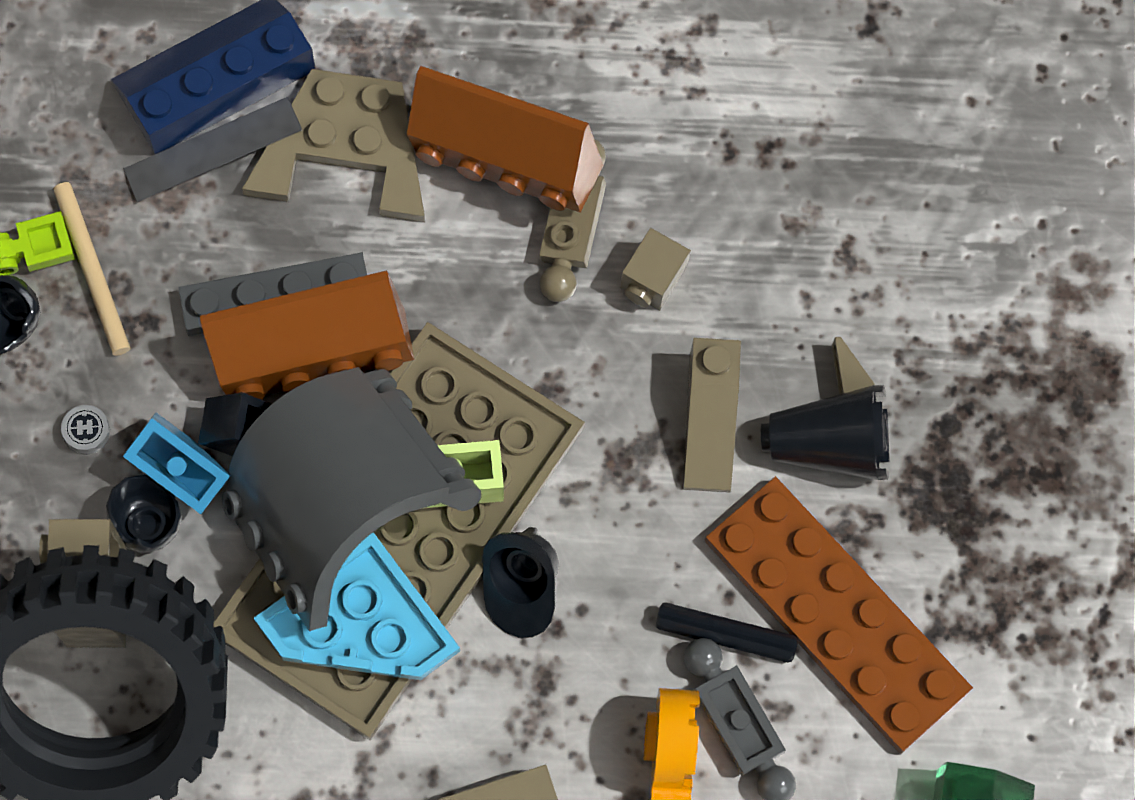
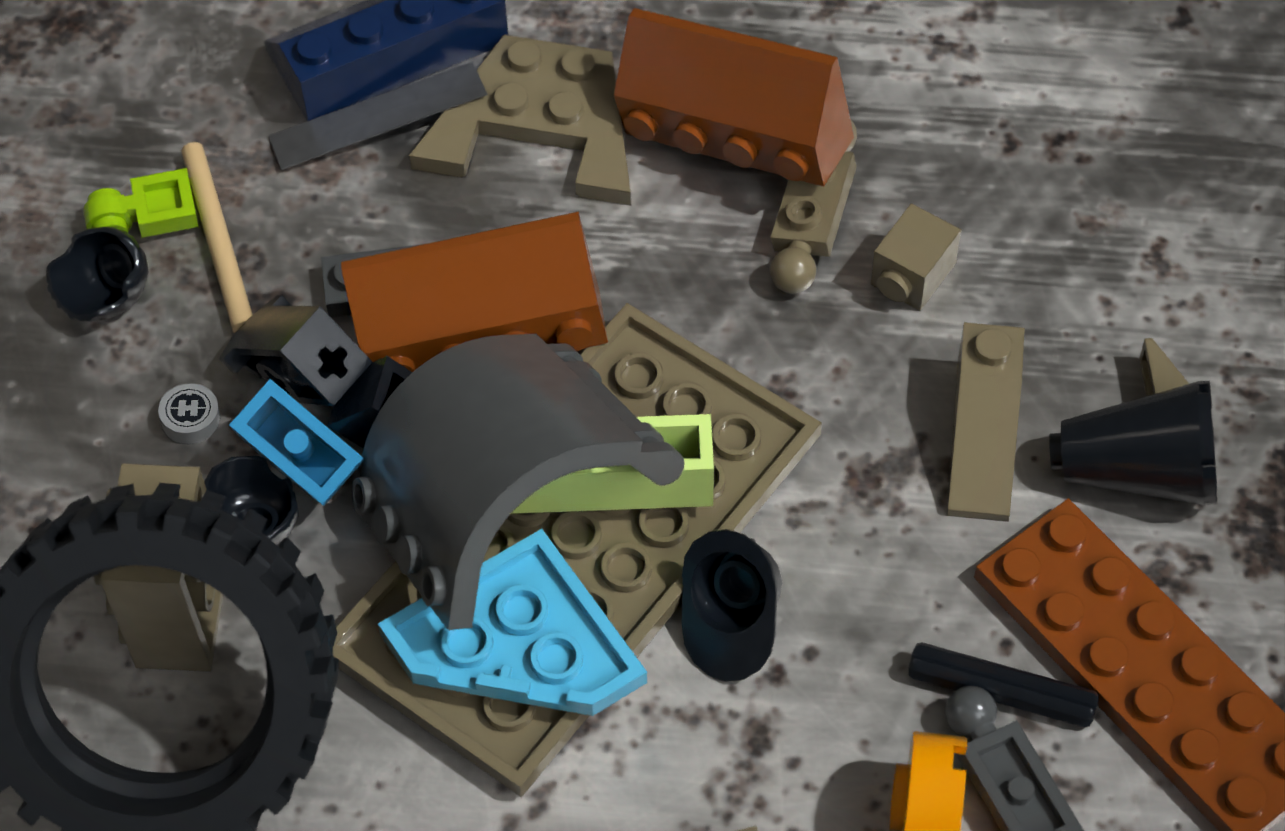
camera: 10 degrees right, 15 degrees down
none -> black piece [219,295,372,406]

